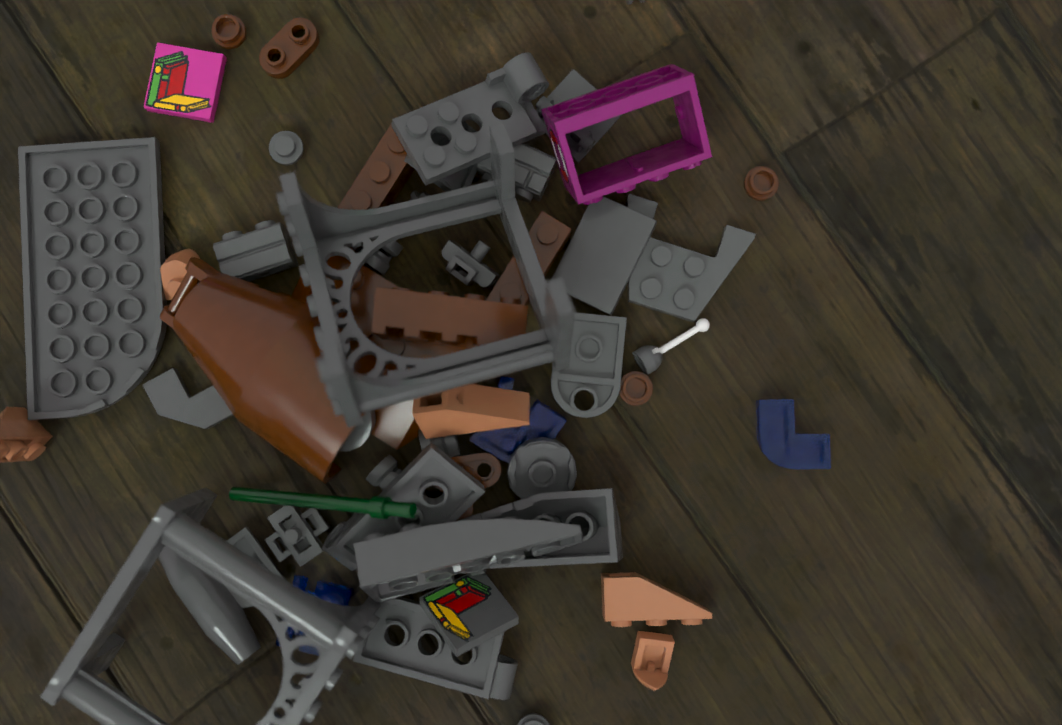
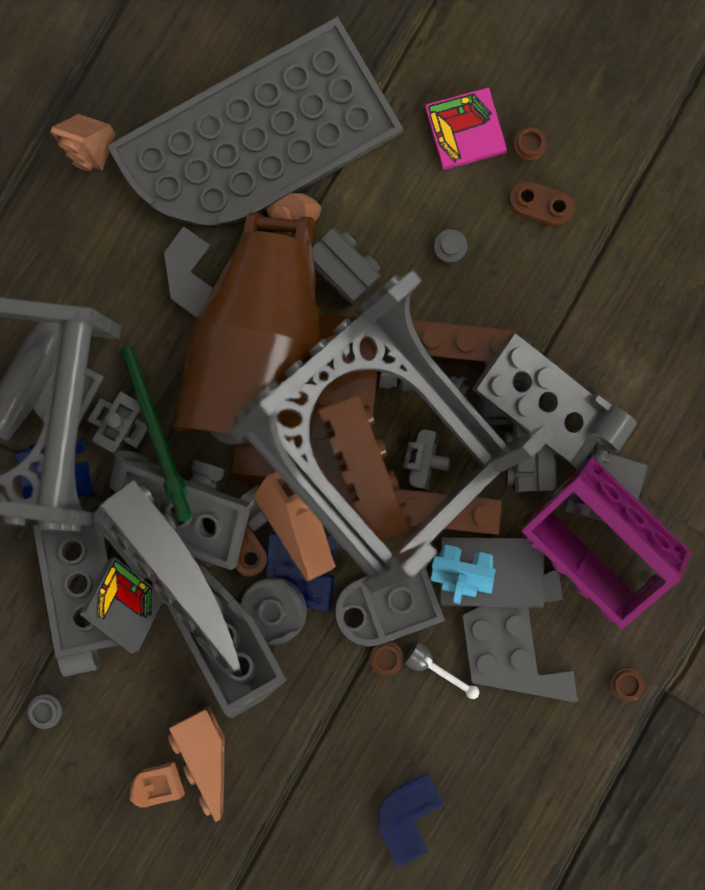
camera: 70 degrees right, 0 degrees up
none -> medium azure hips [431,545,496,604]

